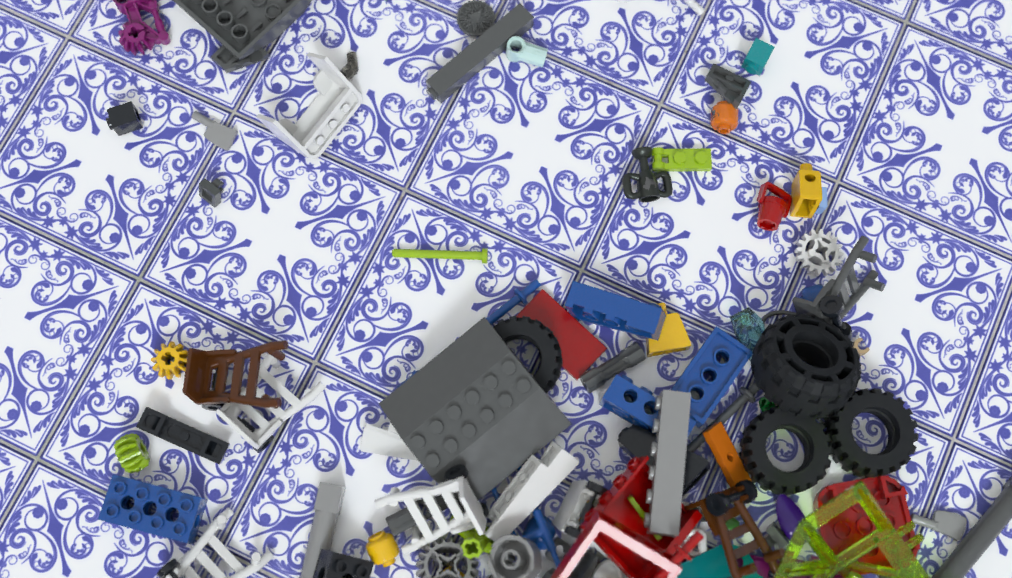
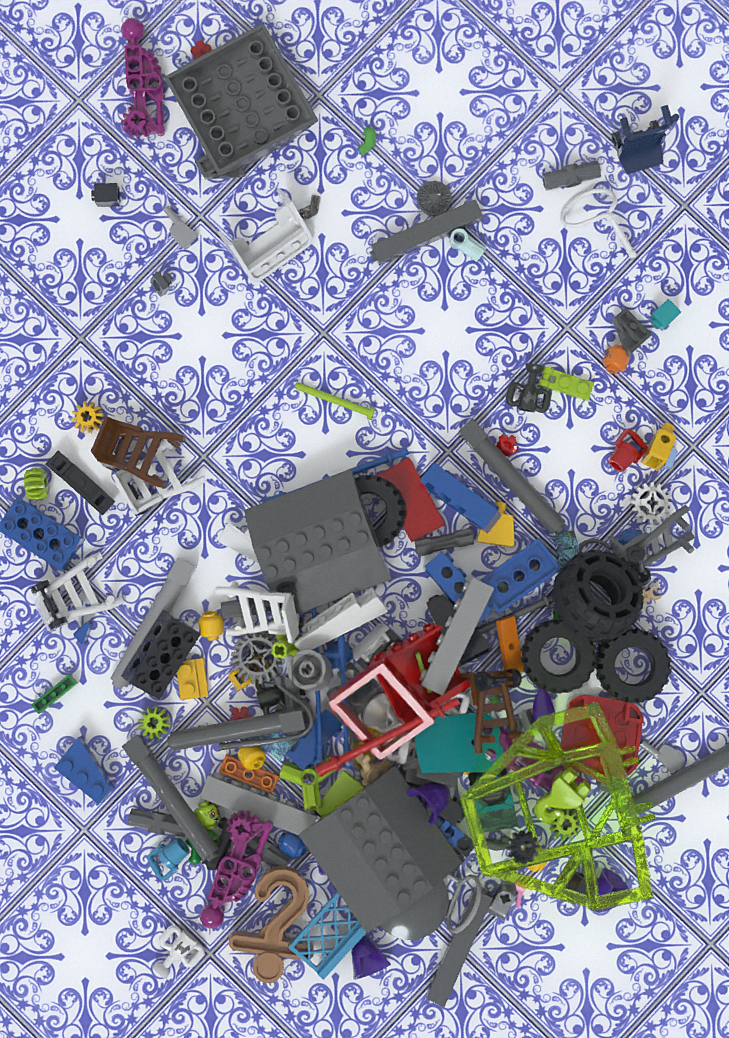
camera: 25 degrees right, 10 degrees up
none -> dark grey brick [458,419,565,534]
none -> red plant [496,434,519,456]

